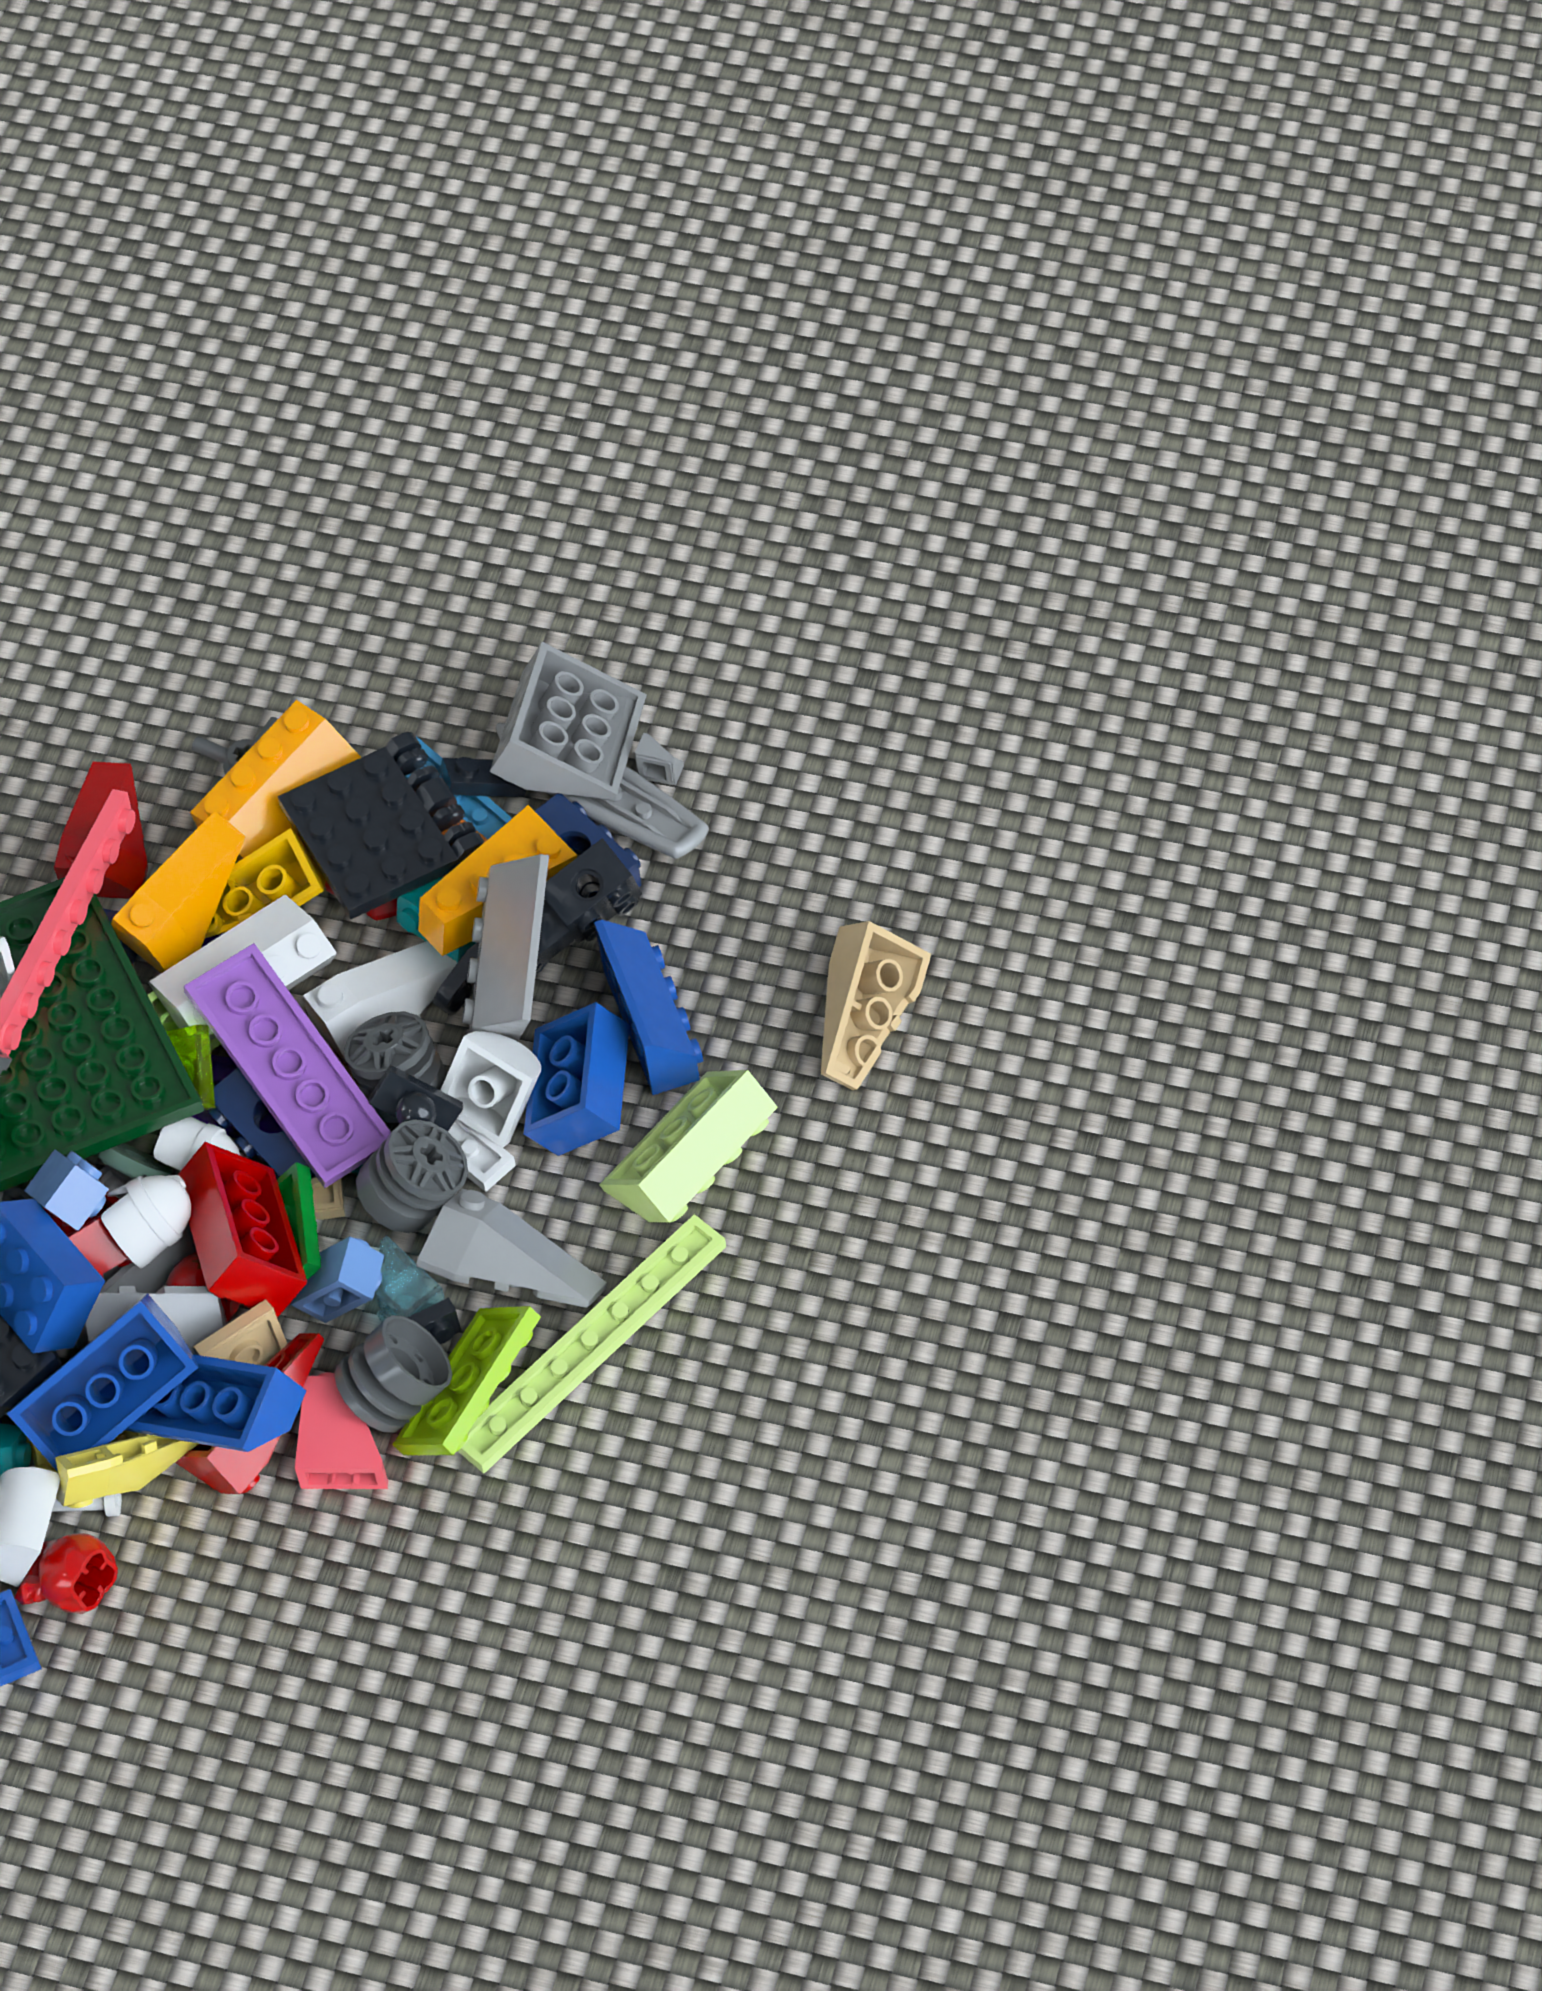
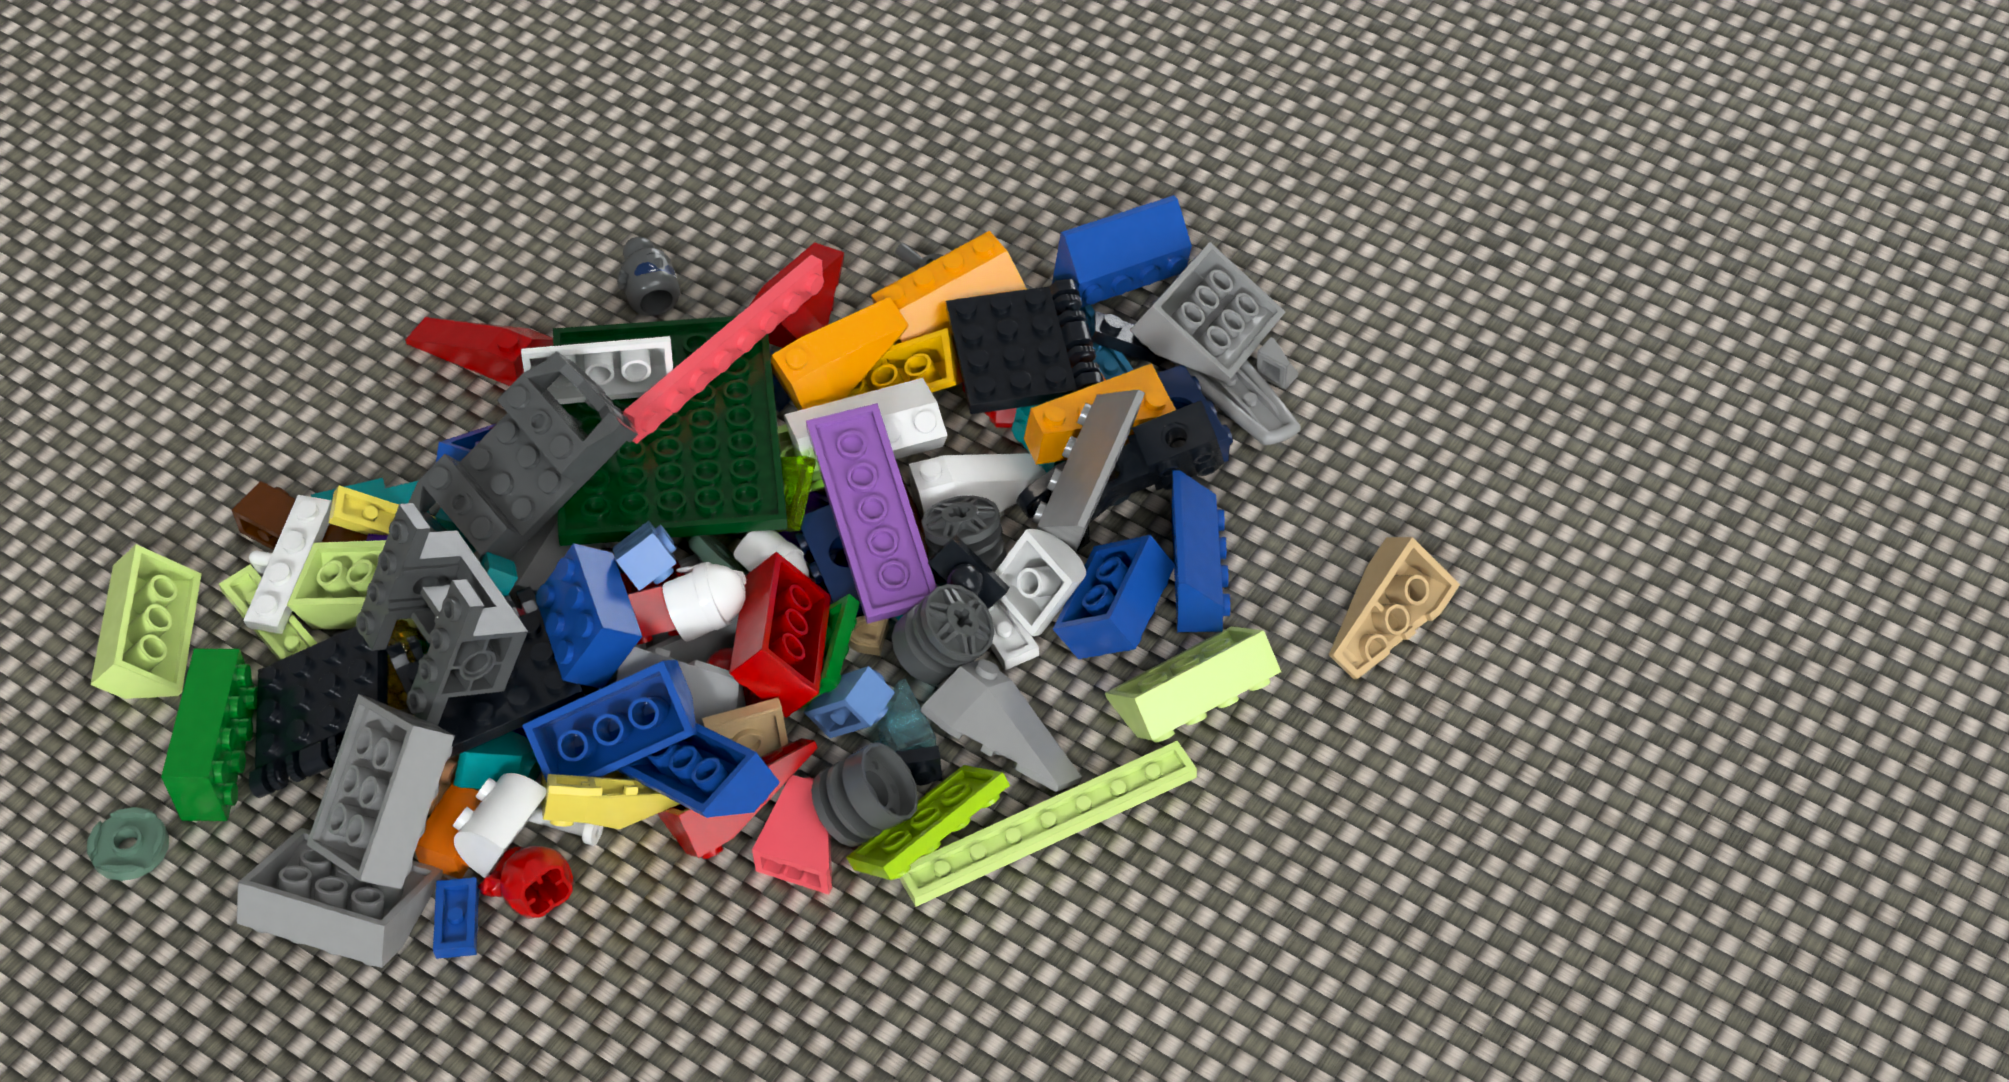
camera: 15 degrees right, 5 degrees down
none -> blue slope [1052,195,1192,307]

